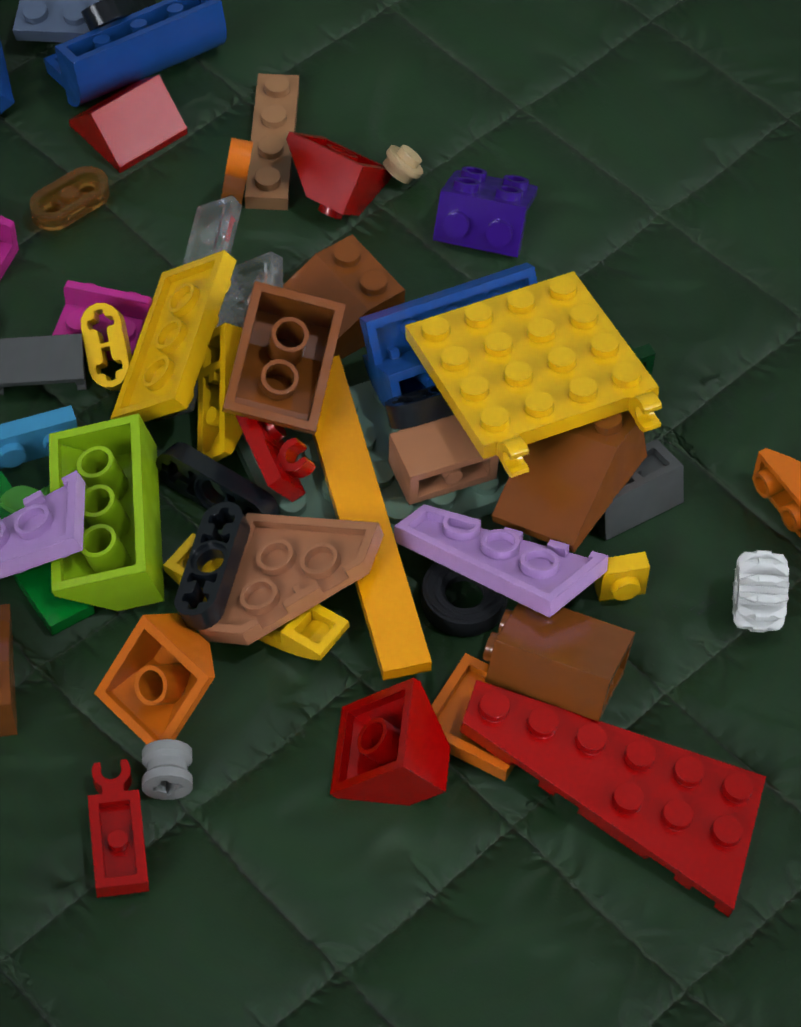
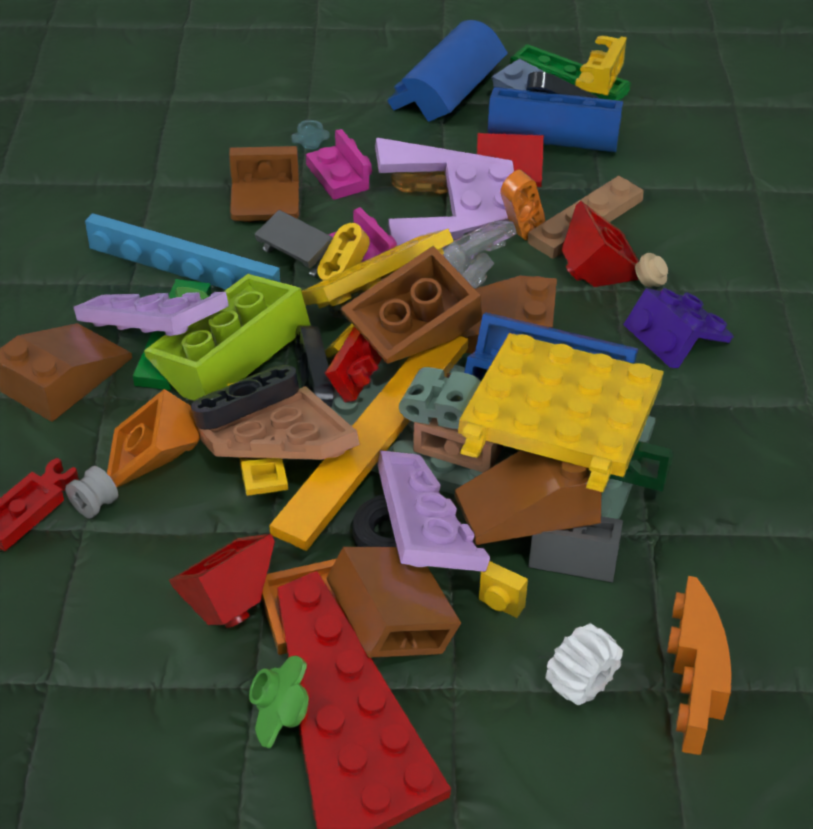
camera: 45 degrees right, 10 degrees down
none -> bright green plate [249,656,309,748]
none -> lavender wing [375,138,514,245]
none -> sand green piece [399,367,481,429]

